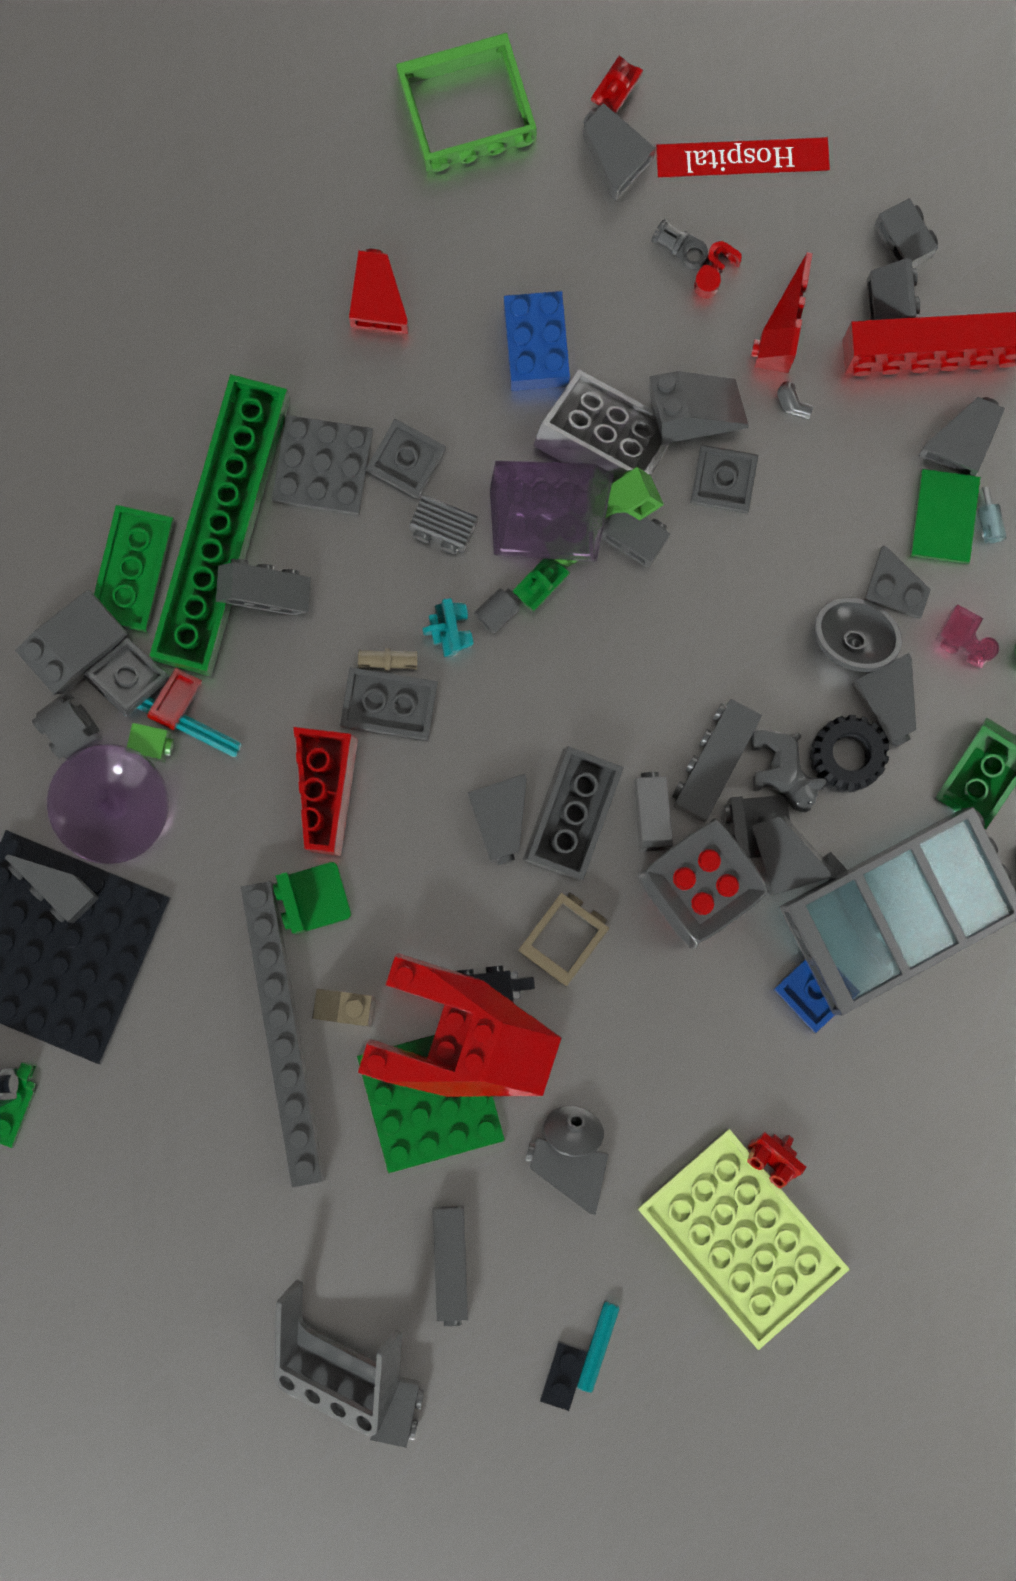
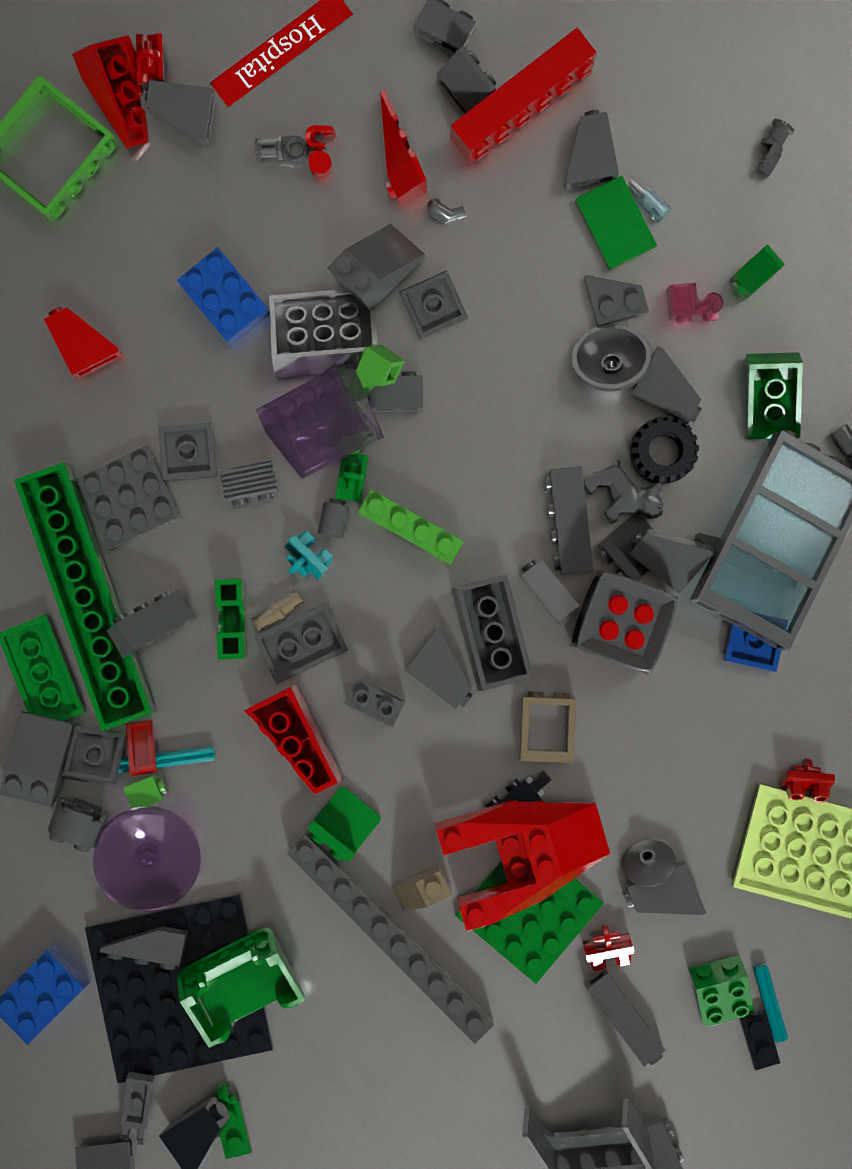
camera: 30 degrees left, 5 degrees up
none -> red wedge [72,35,149,149]
none -> green windscreen [176,928,305,1048]
none -> green arch [215,579,247,660]
none -> dark grey window [344,678,405,727]
none -> bright green arch [358,489,464,565]
none -> red hips [583,926,634,971]
none -> green bracket [688,955,754,1027]

